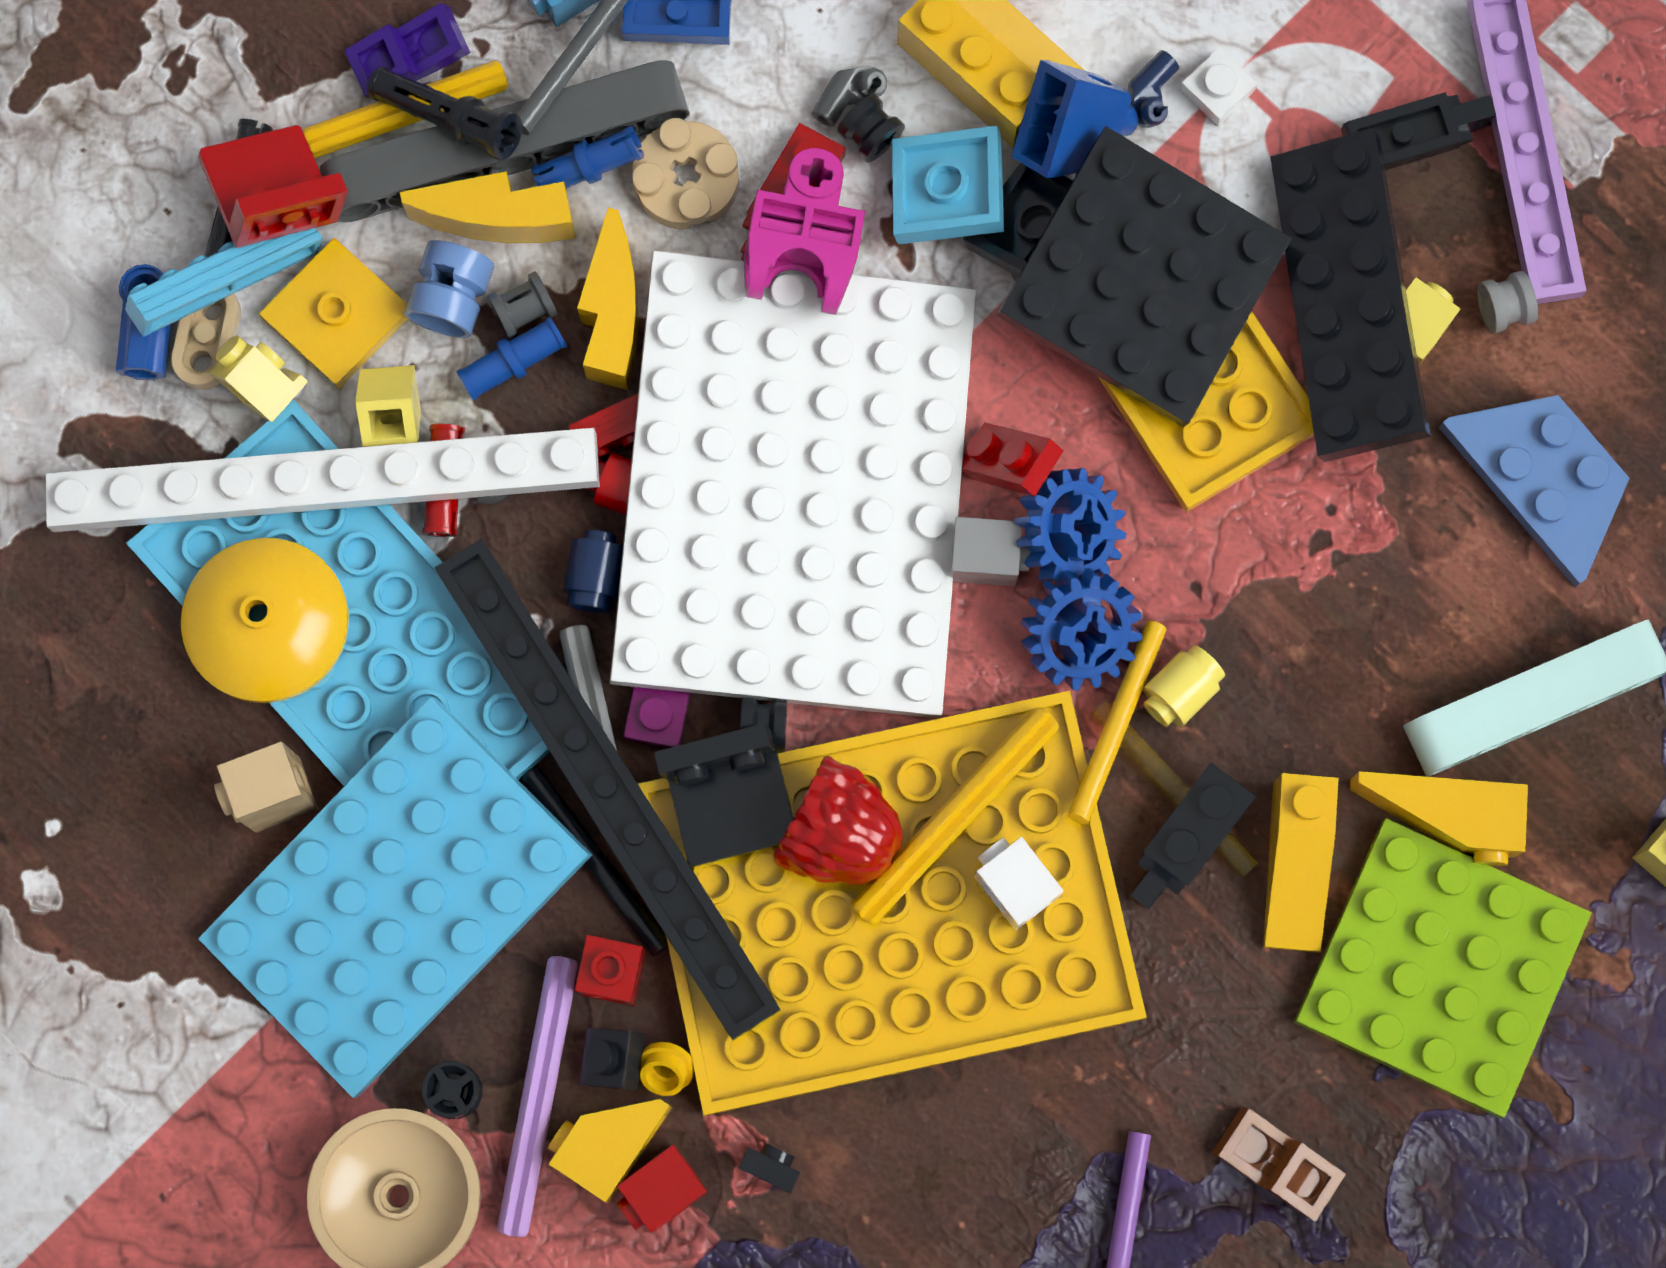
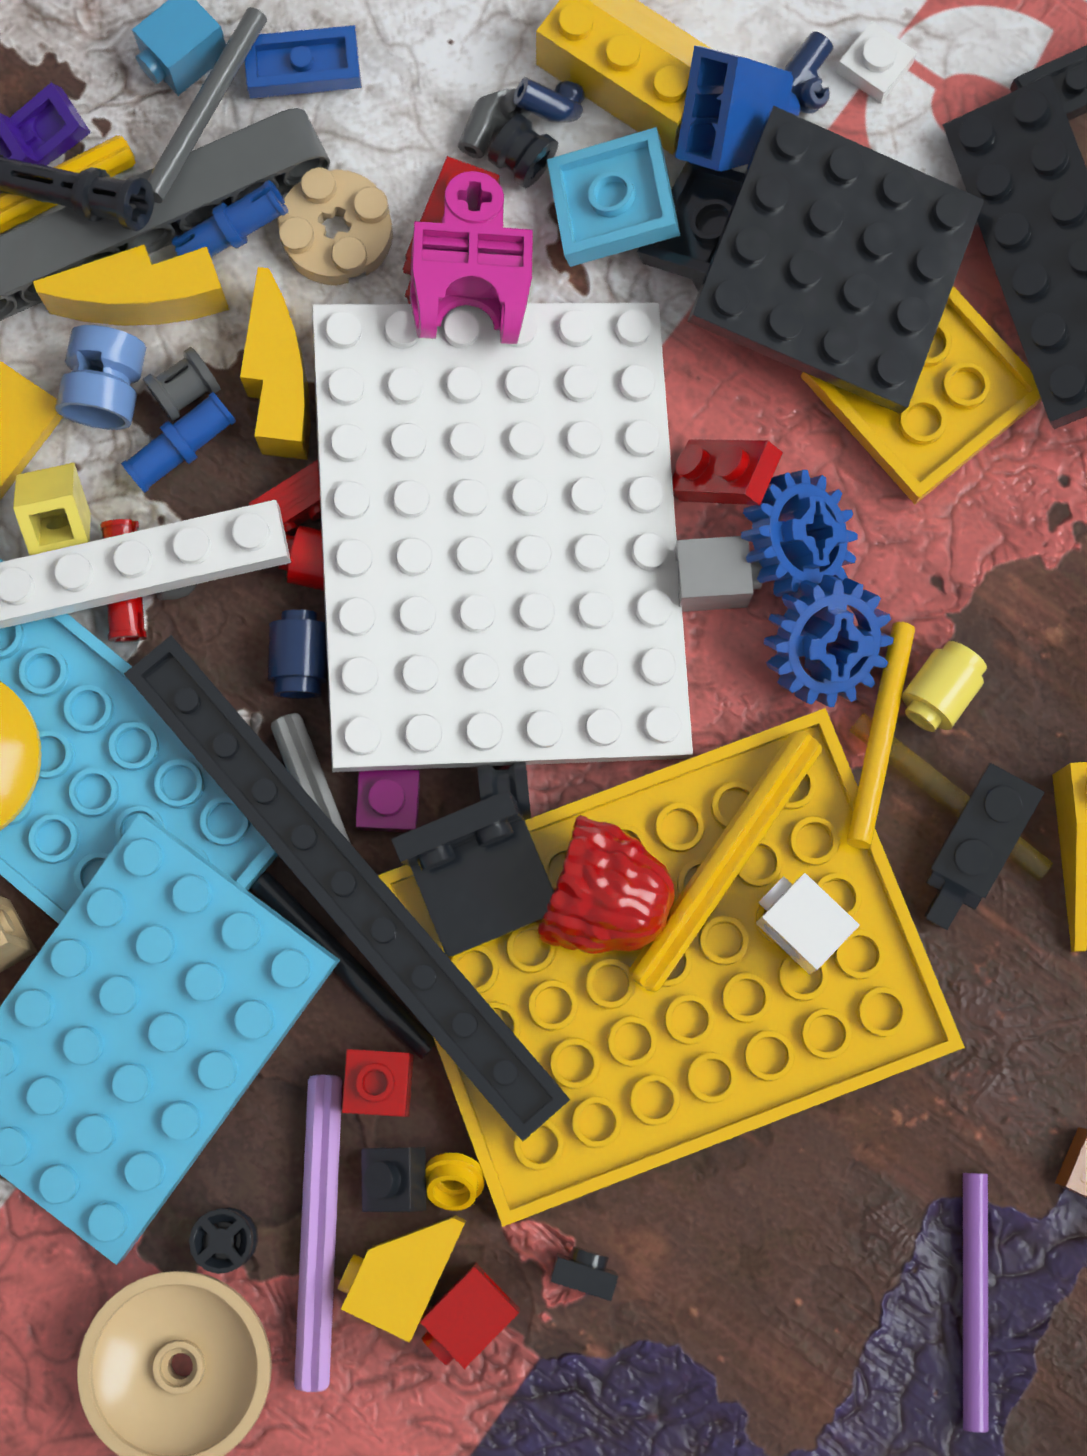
camera: 10 degrees left, 0 degrees up
none -> dark blue arm [513,77,585,122]

